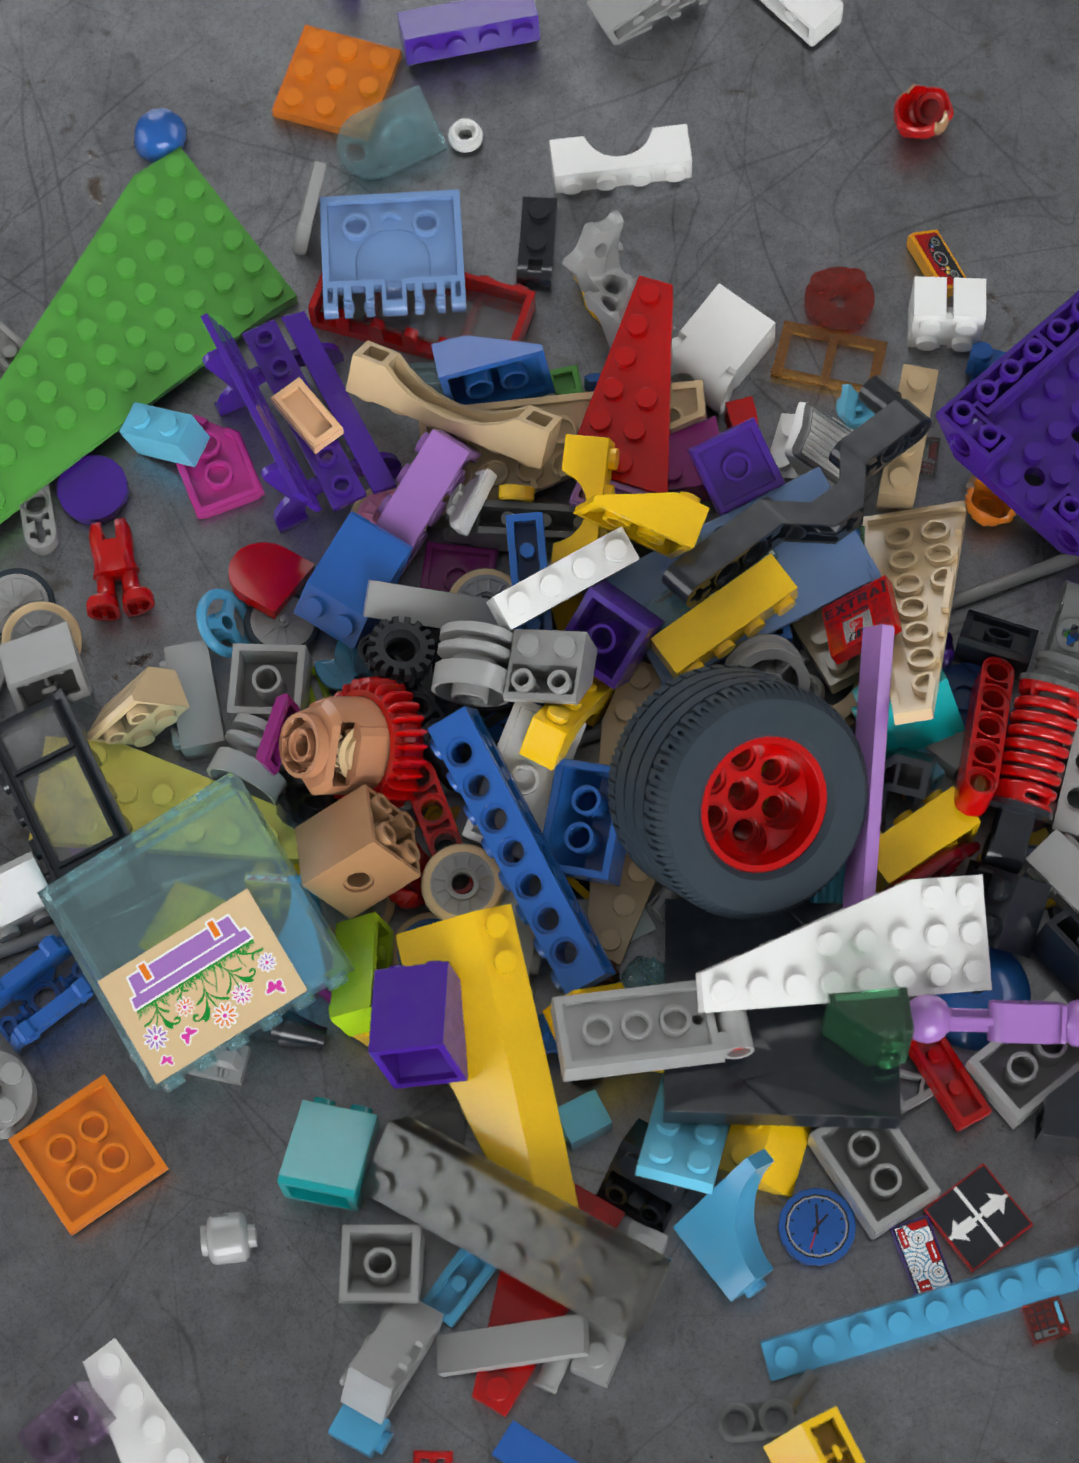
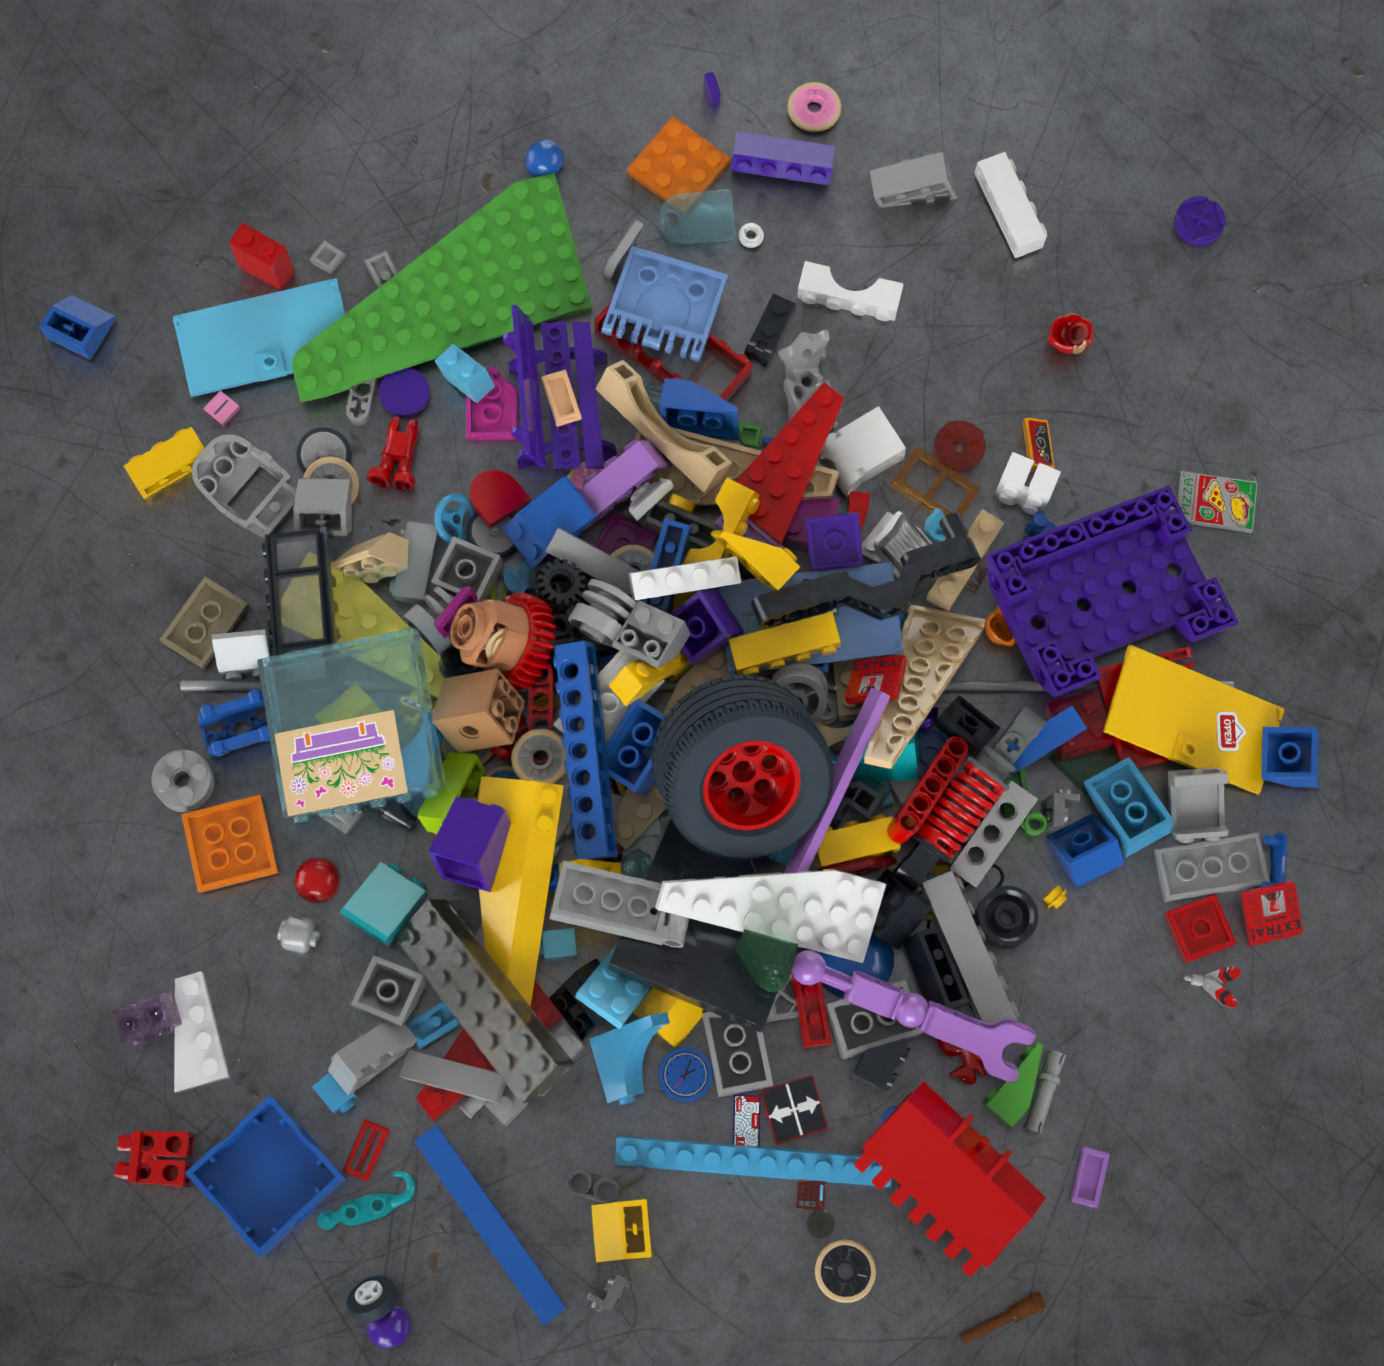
camera: 15 degrees right, 5 degrees up
none -> red hat [294,857,340,904]

